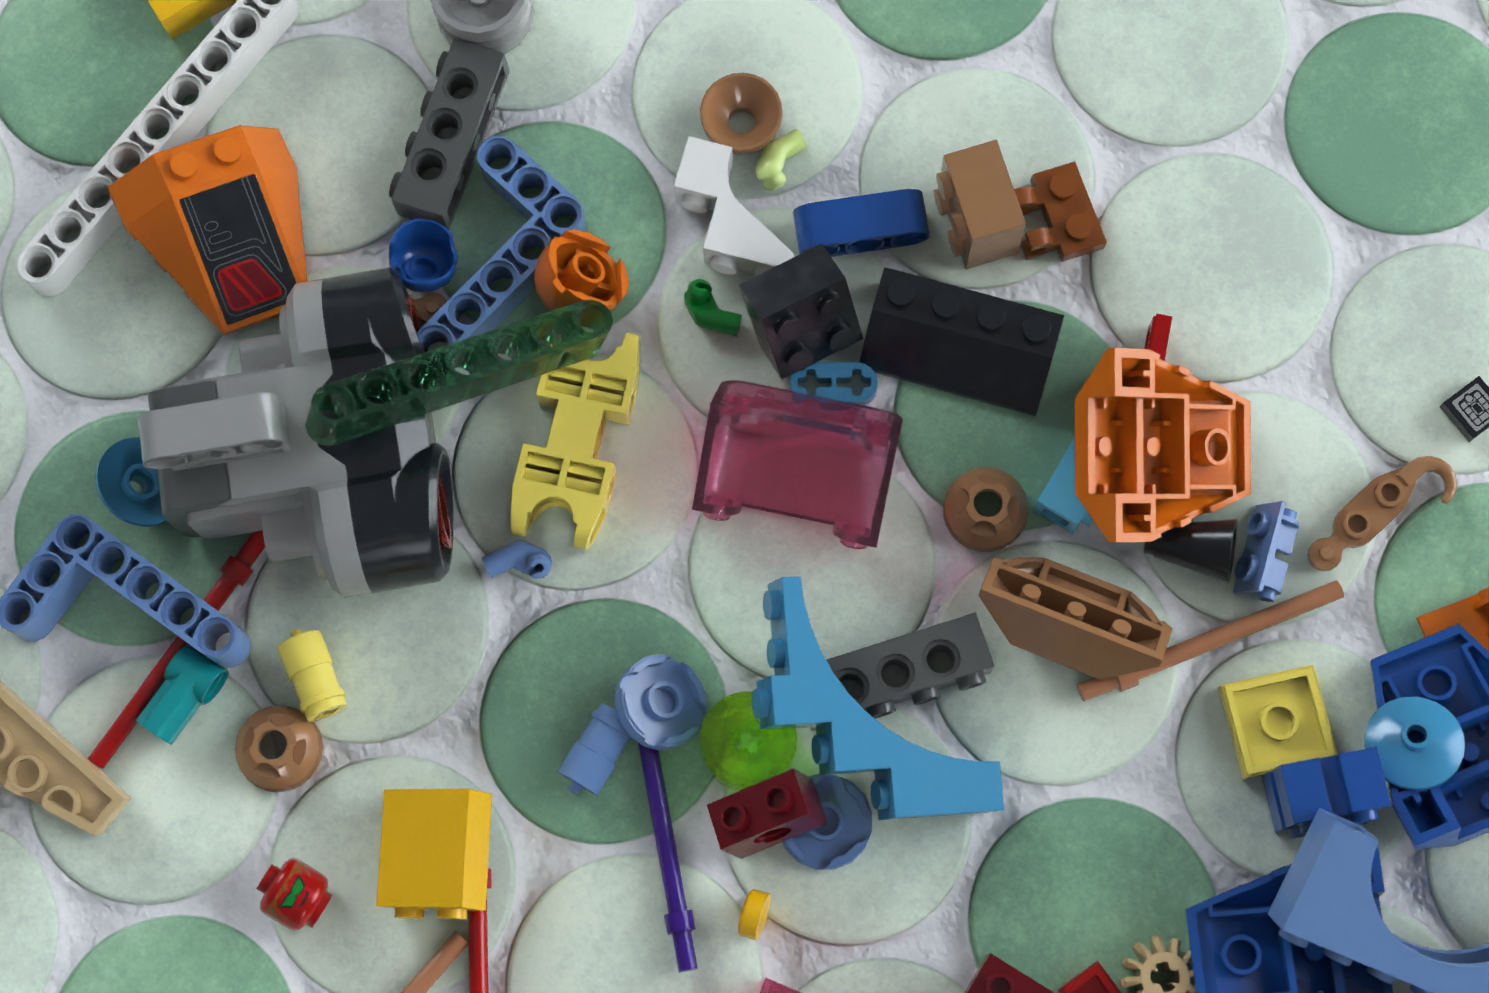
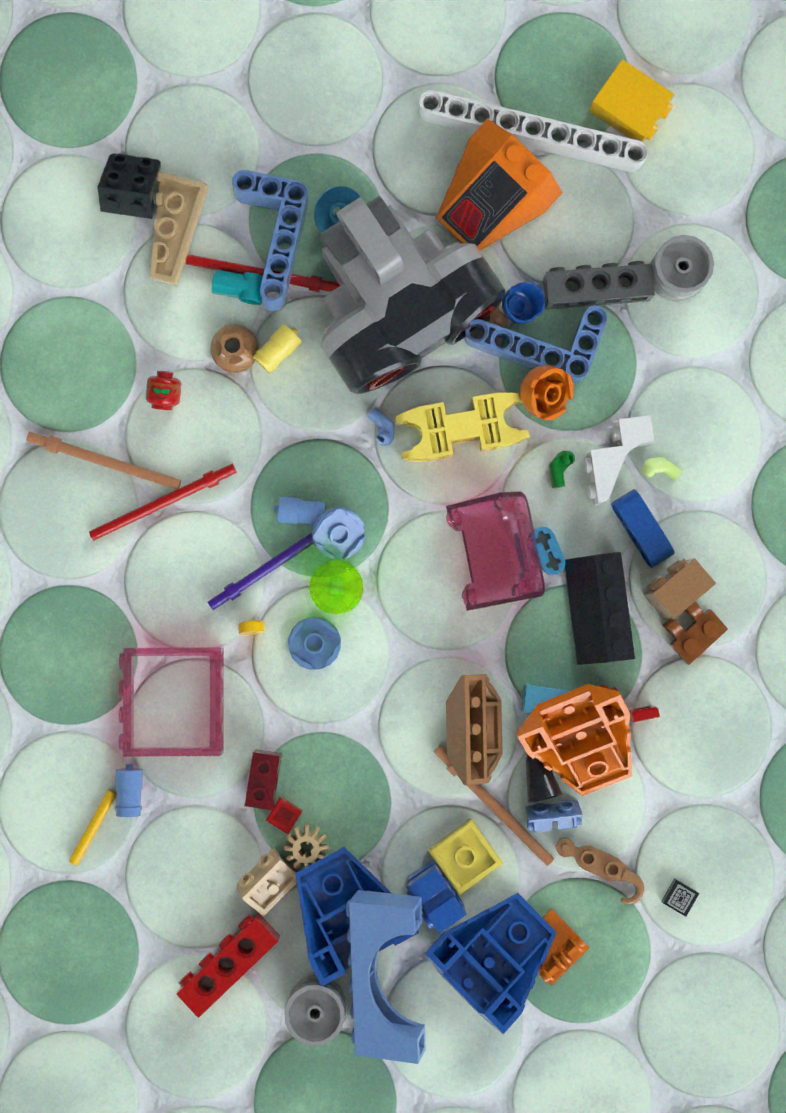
camera: 60 degrees right, 10 degrees up
clear green beam [305,300,613,446] -> none
yellow brick [376,789,492,920] -> none
medium nougat piece [700,73,783,155] -> none
dark red brick [707,768,827,859] -> none
black brick [739,244,863,380] -> none
dark azure arch [752,576,1004,820] -> none
dark grey brick [810,612,994,731] -> none
medium nougat piece [943,467,1028,552] -> none
dark azure dish [1364,697,1465,790] -> none

